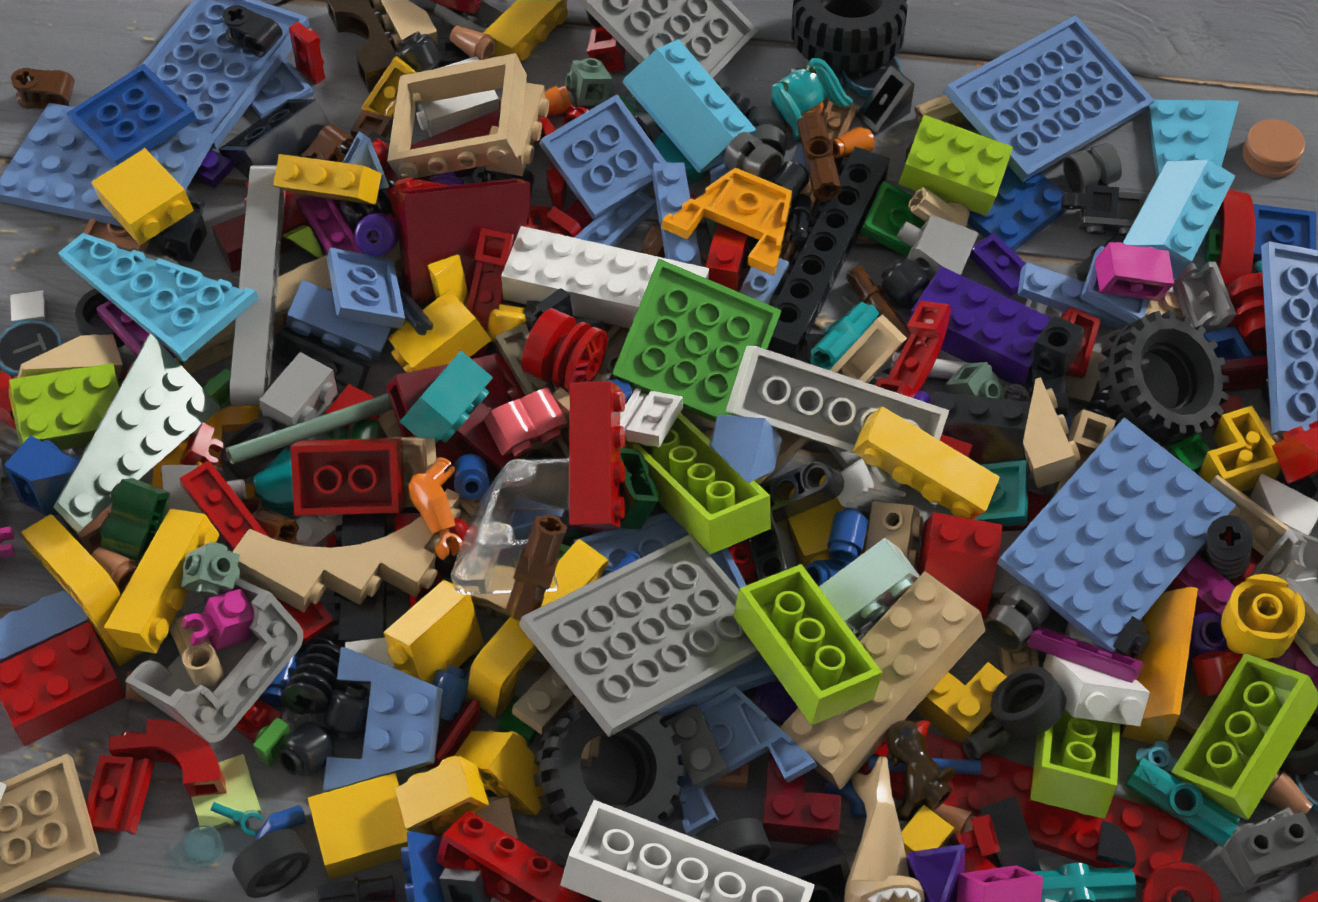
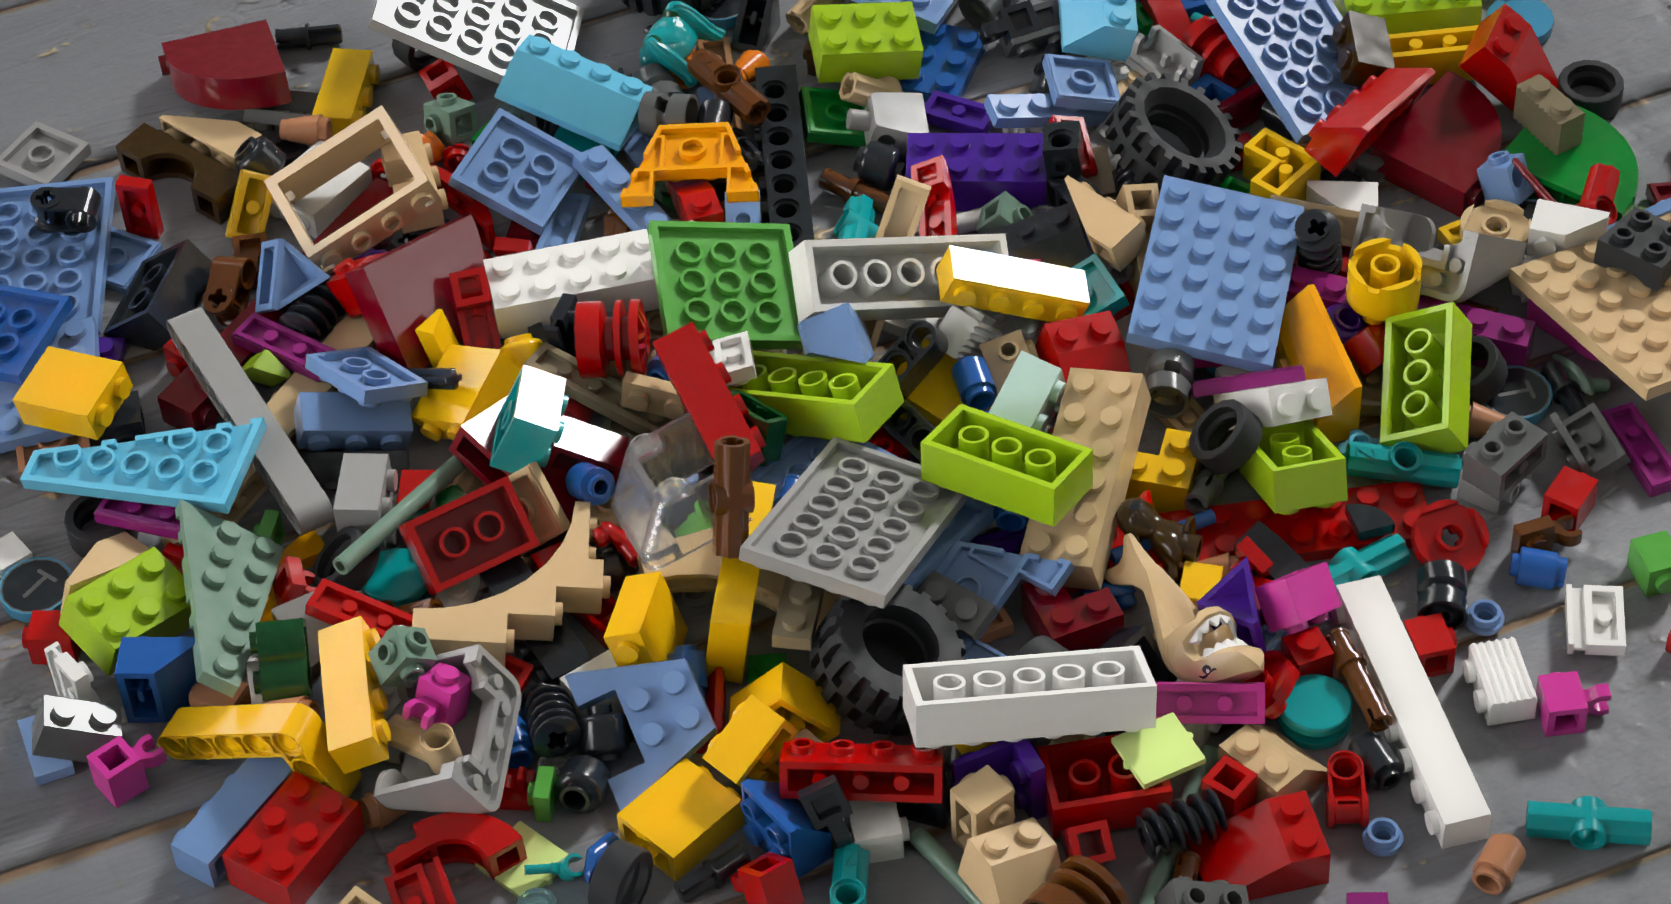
camera: 25 degrees left, 10 degrees down
yellow brick [273,154,382,205] -> none
dark purple head [355,212,399,256] -> none
orange arm [408,457,462,560] -> none
coral brick [483,387,567,457] -> none
dark pink brick [1095,242,1174,301] -> none
black plate [1113,616,1150,658] -> none

